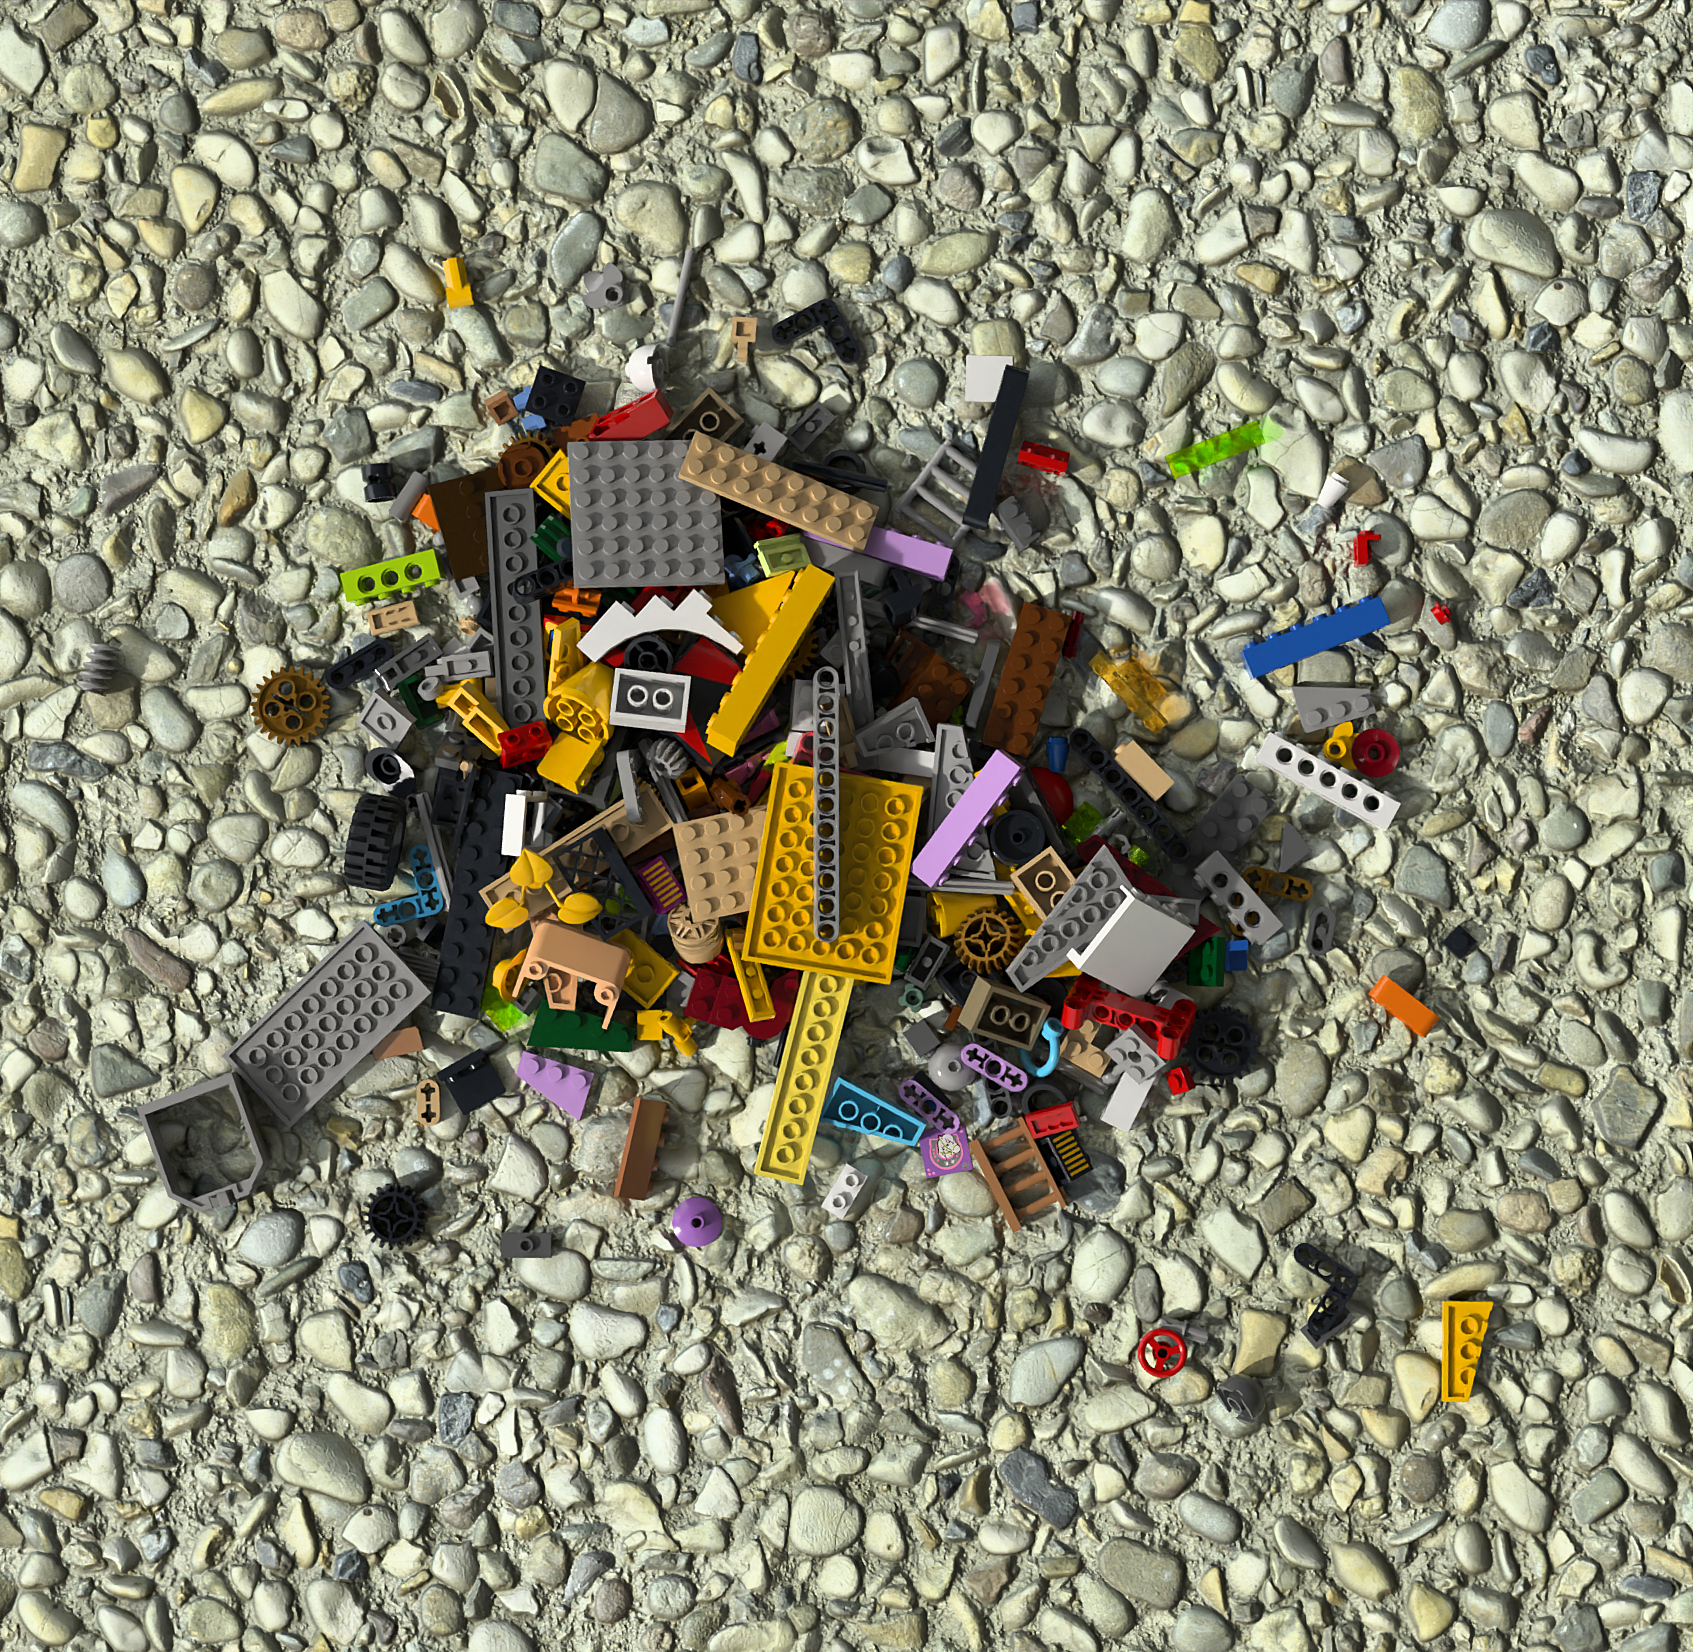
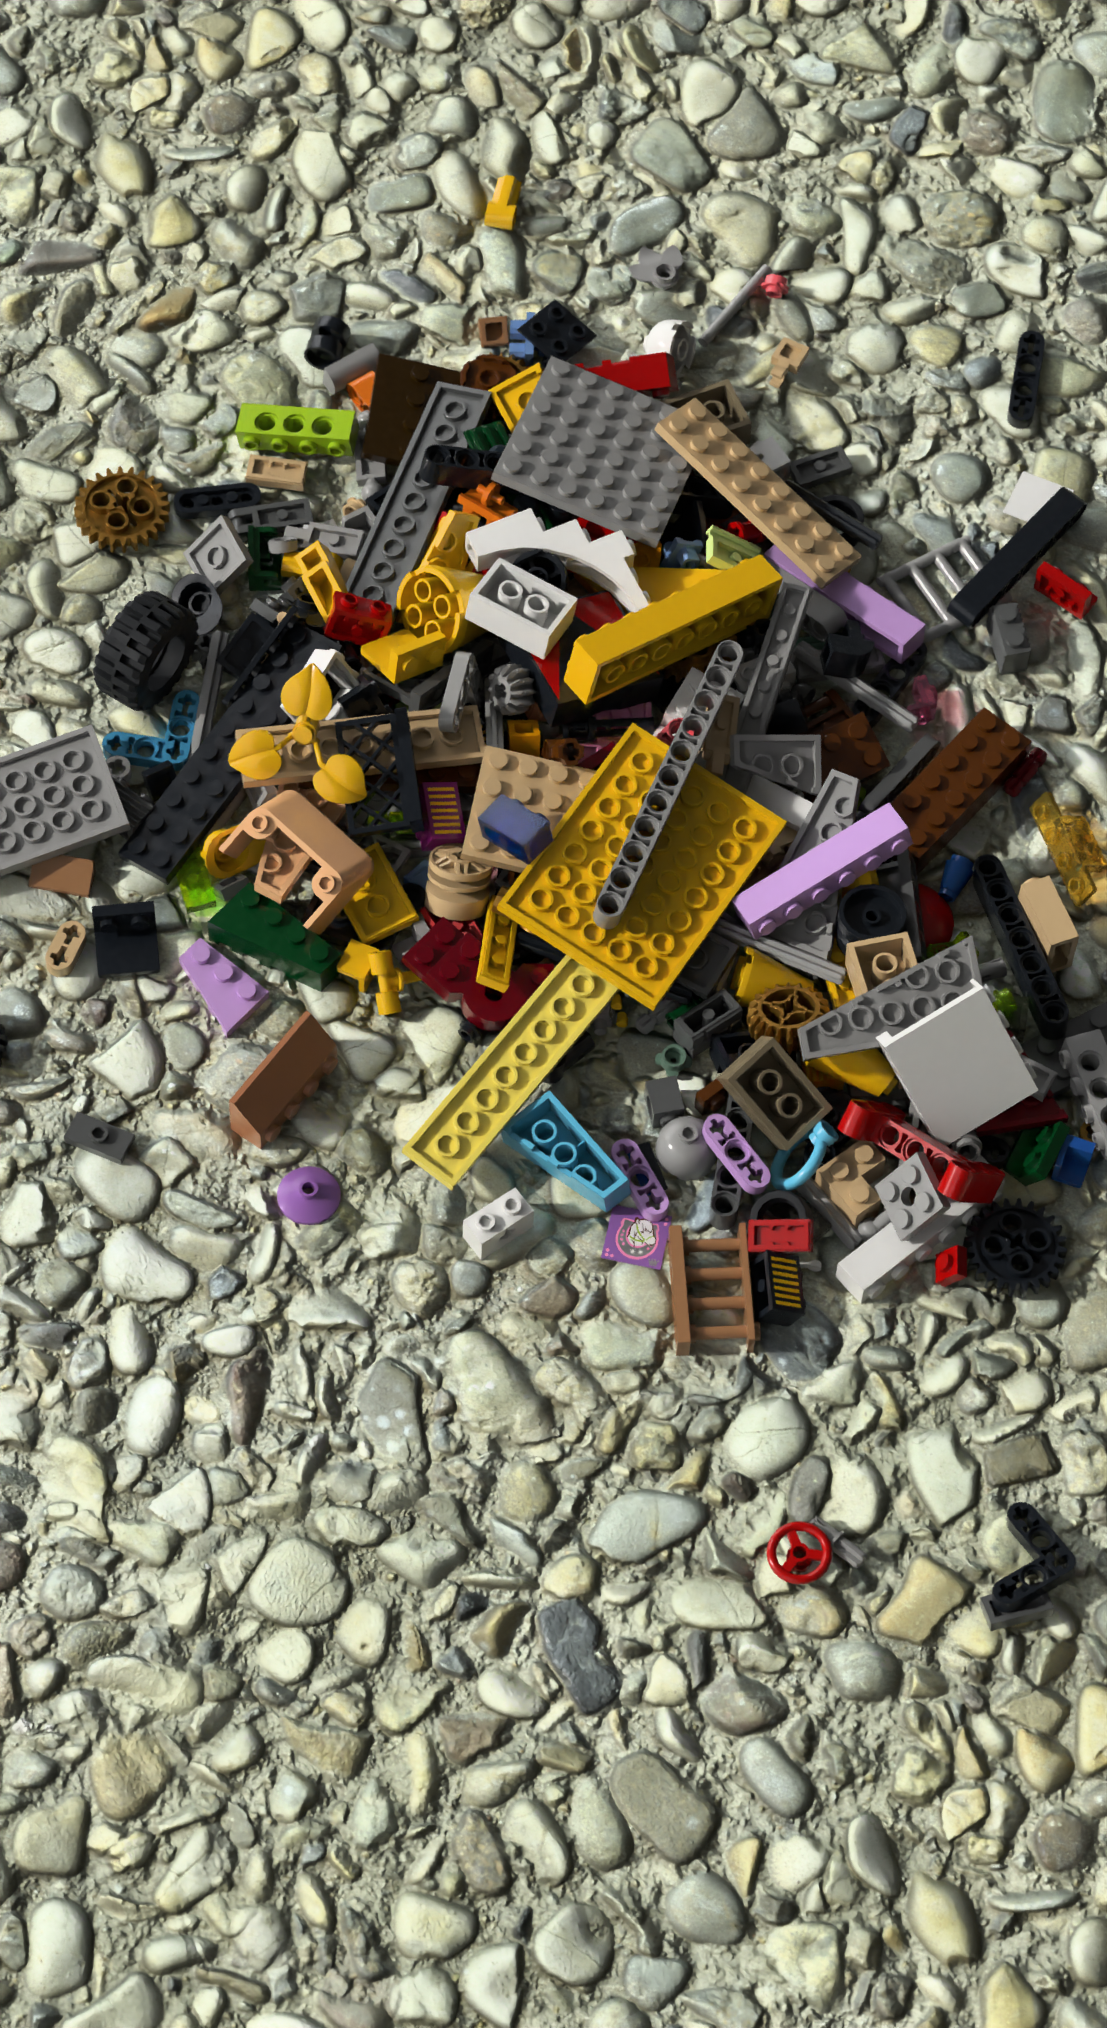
camera: 20 degrees right, 25 degrees down
black beam [772,299,860,366] -> none
dark grey cylinder [1216,1374,1266,1425] -> none
none -> clear blue brick [478,794,553,865]
none -> coral plate [761,274,789,298]
none -> black beam [1007,331,1045,429]

